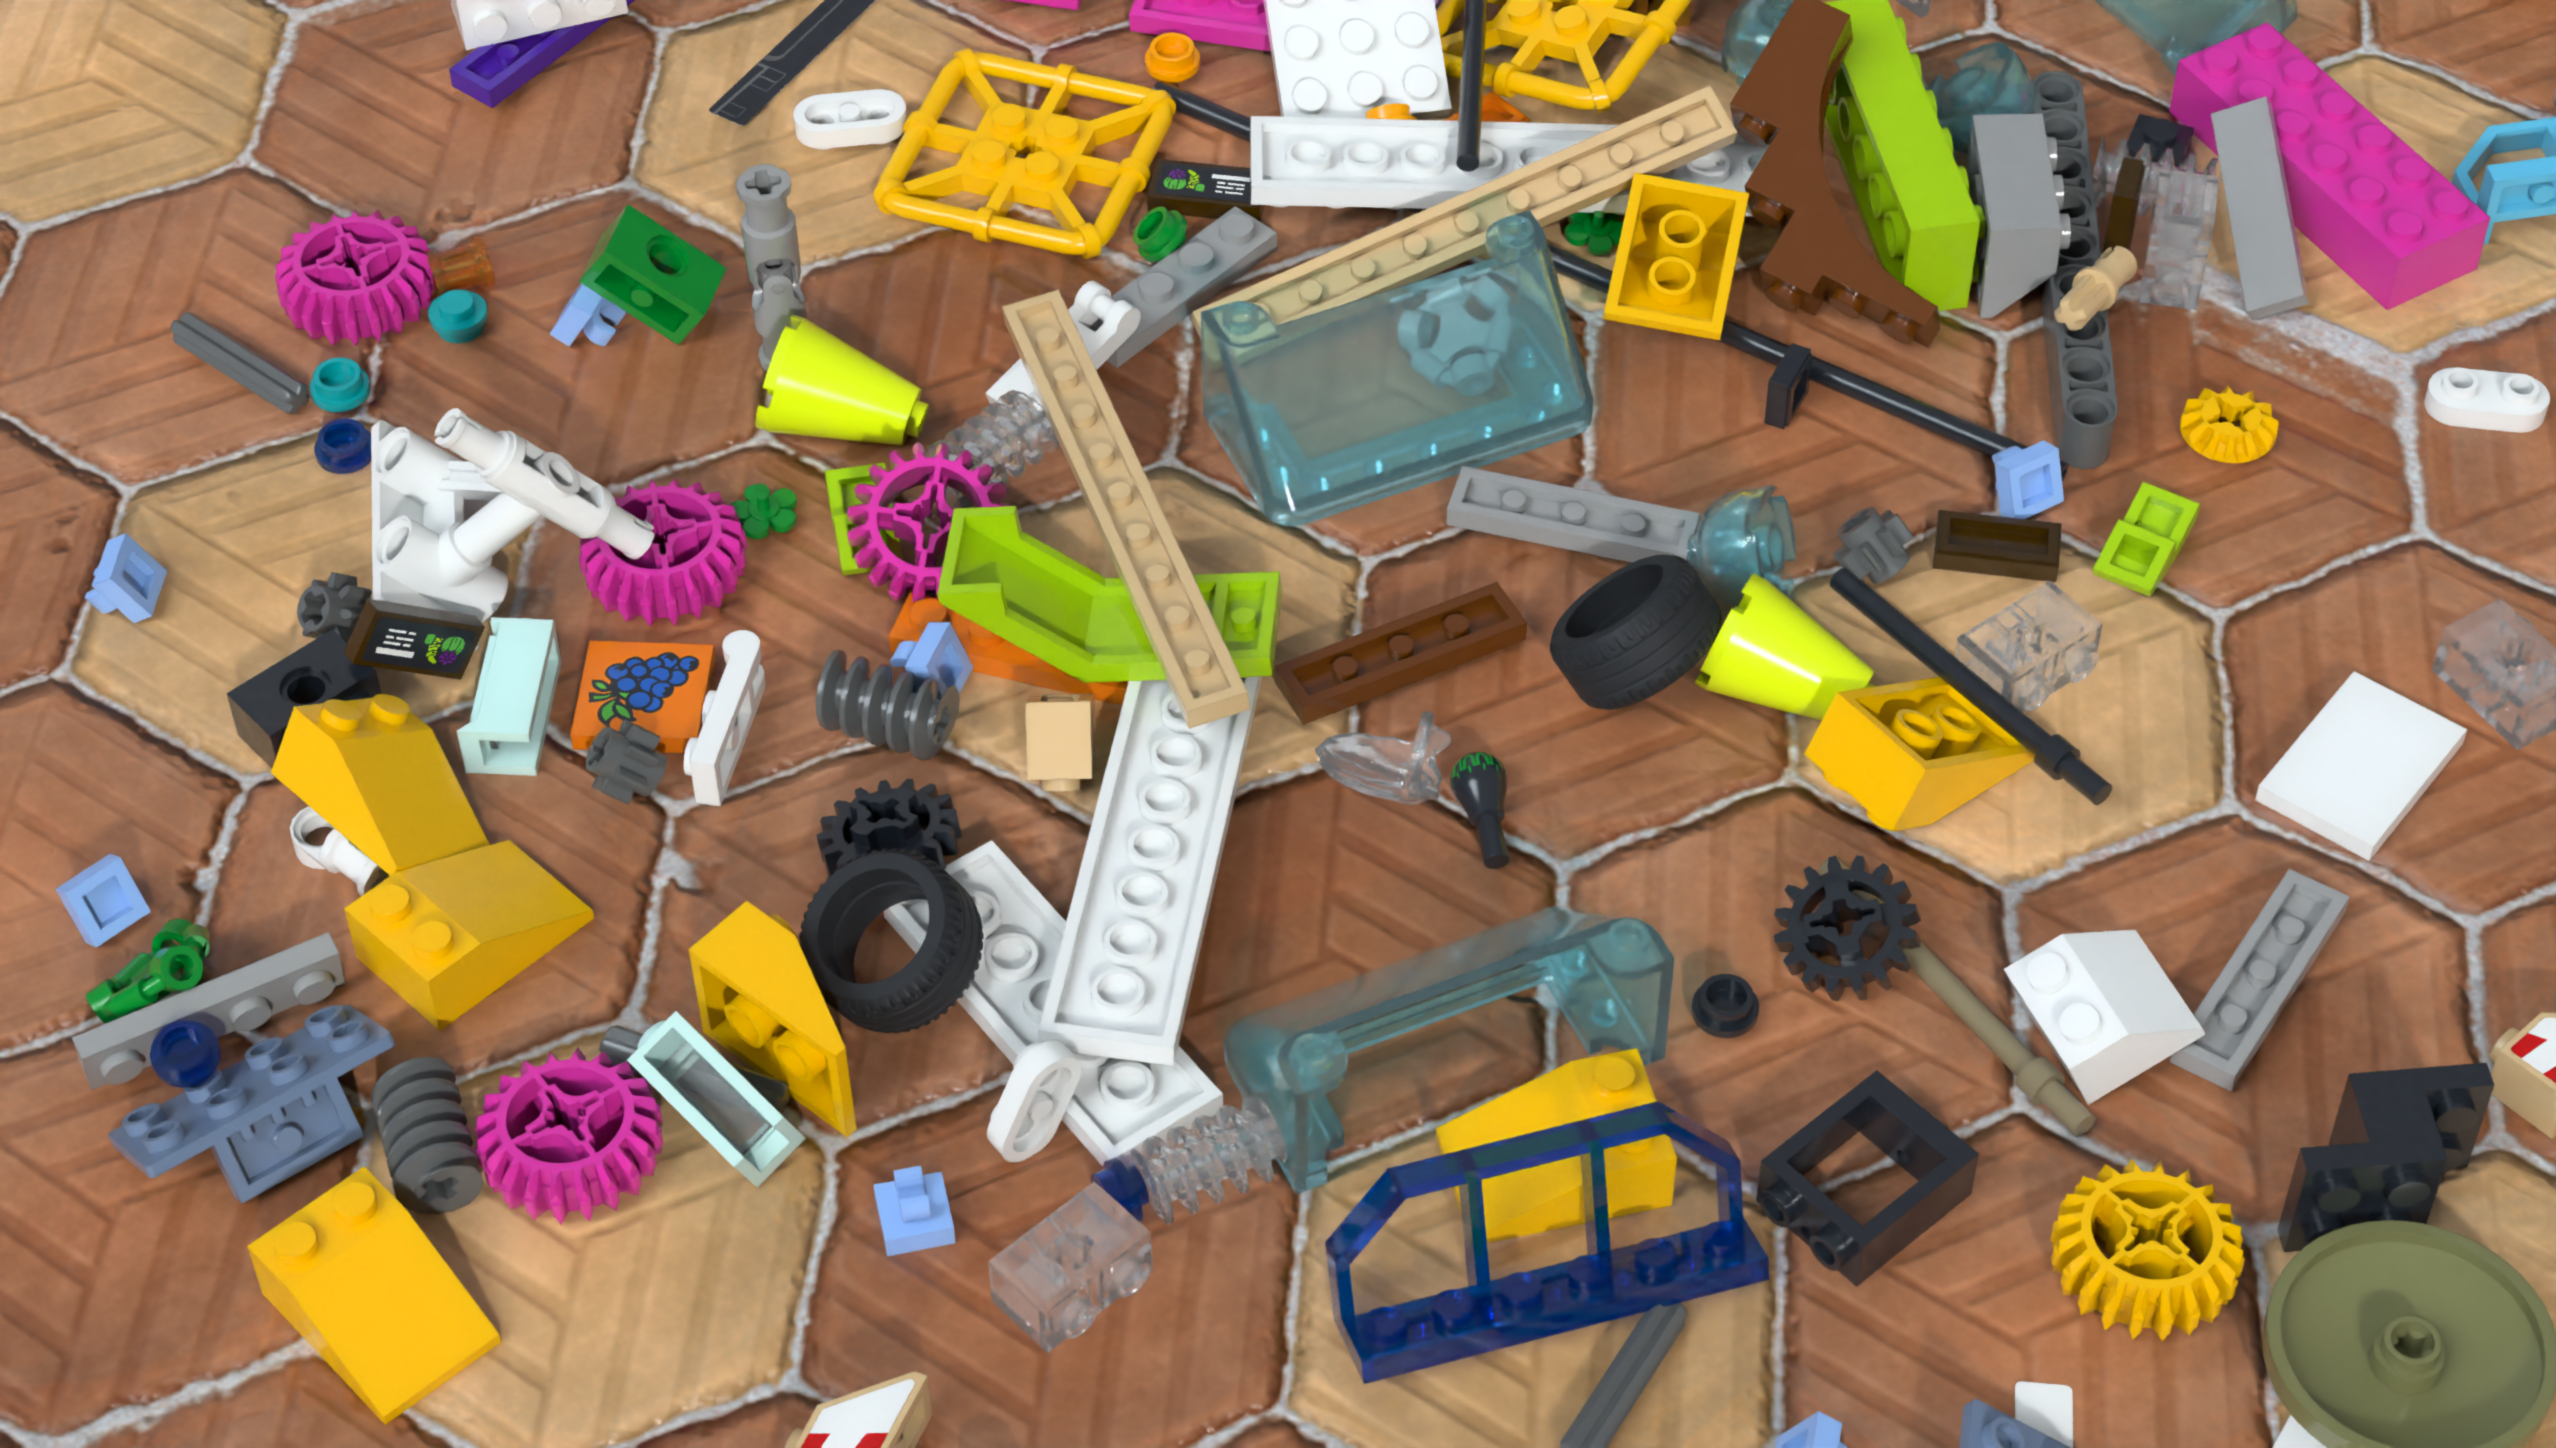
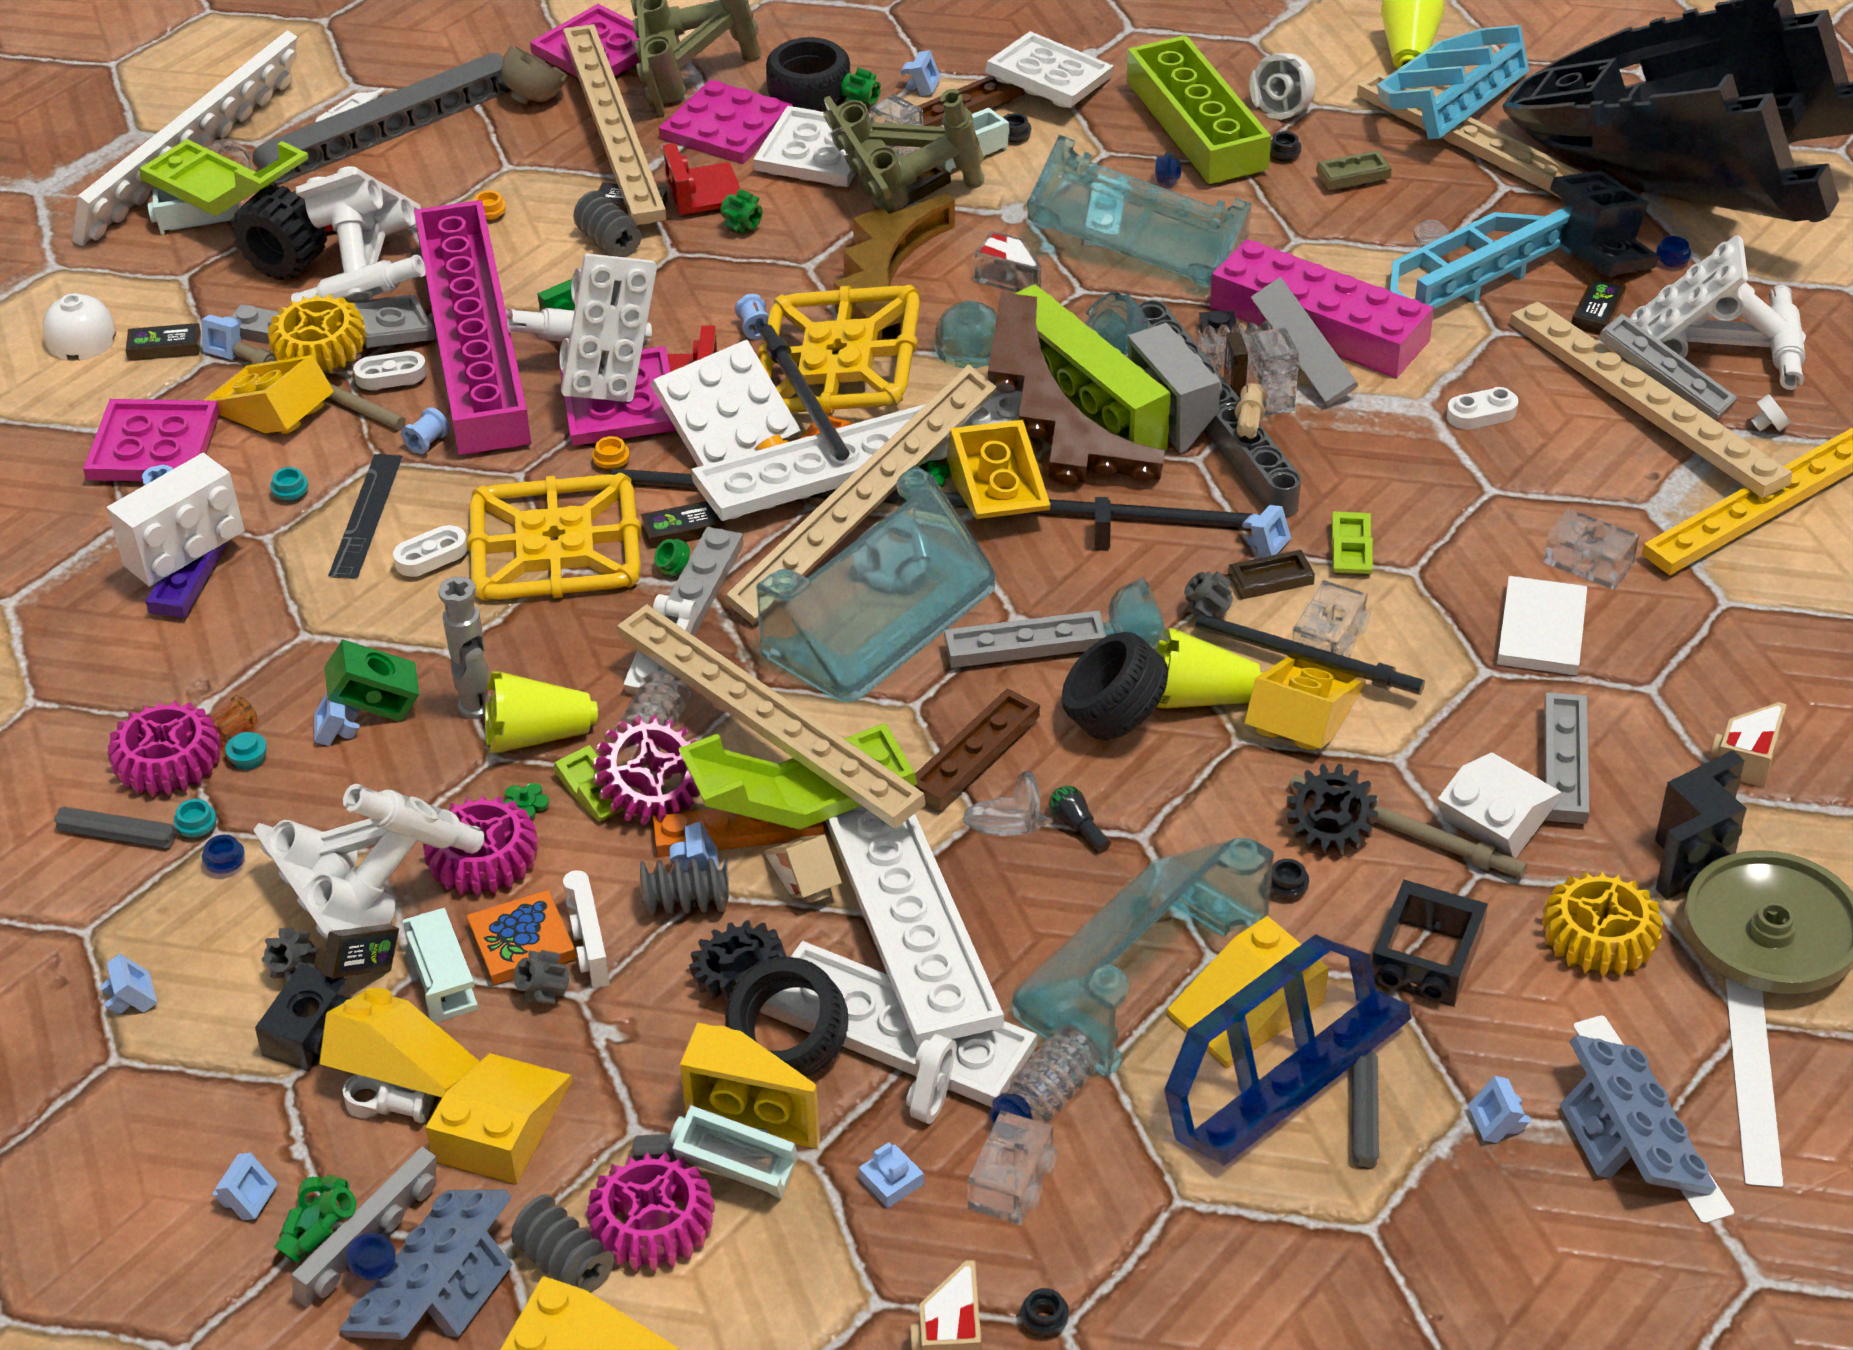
camera: 25 degrees left, 5 degrees down
yellow gear [2180,385,2279,463] -> none

